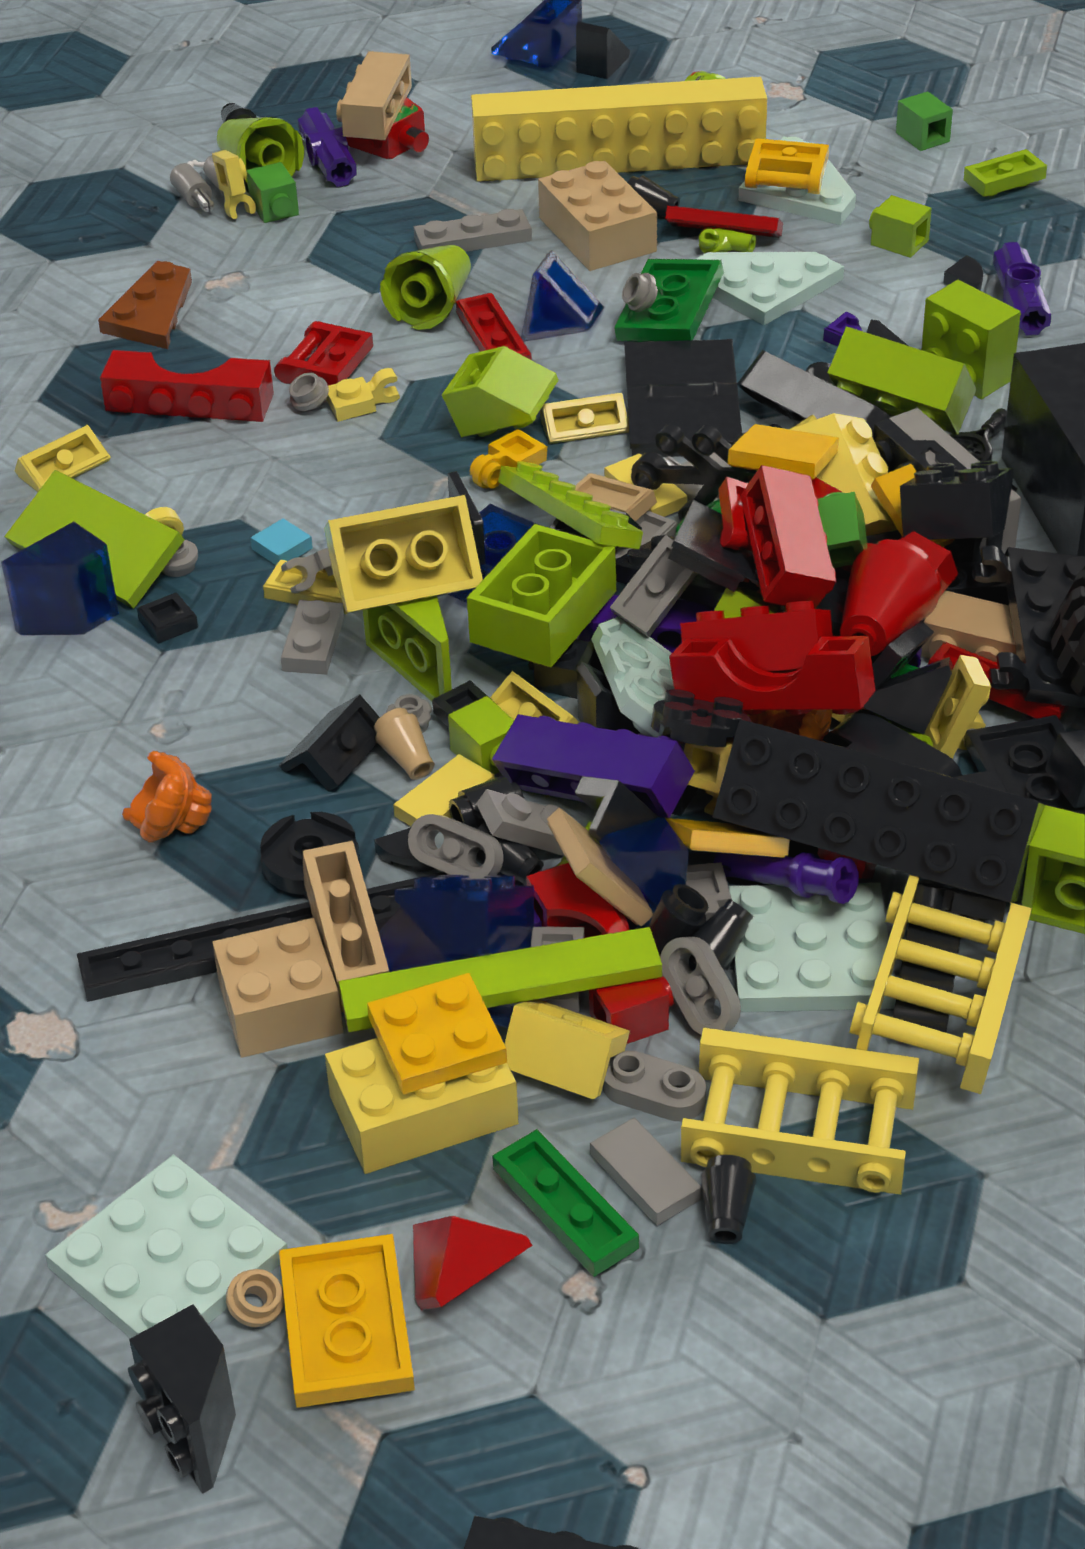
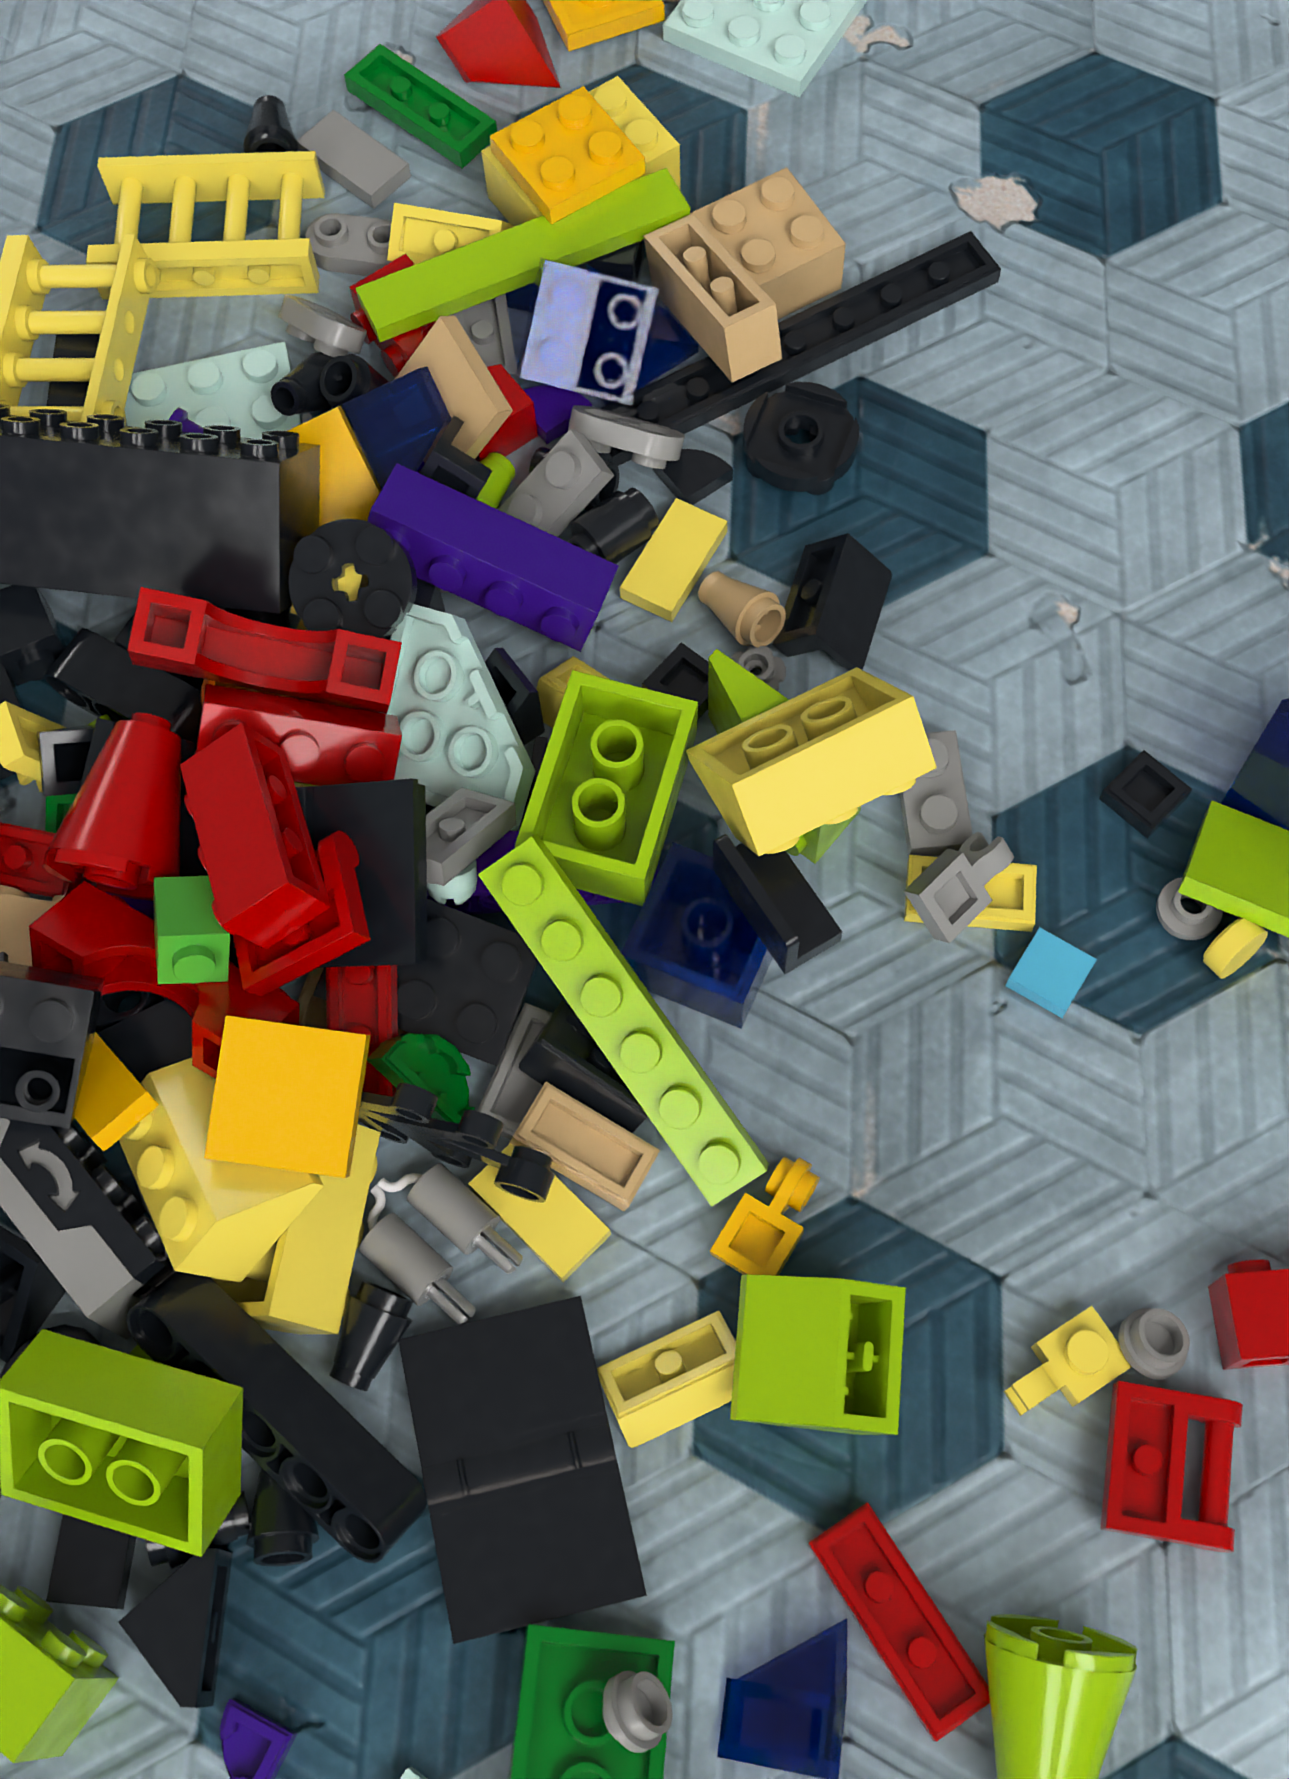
camera: 170 degrees right, 25 degrees up
orange hair [122,751,212,842] -> none
lime brick [448,696,514,775] -> none

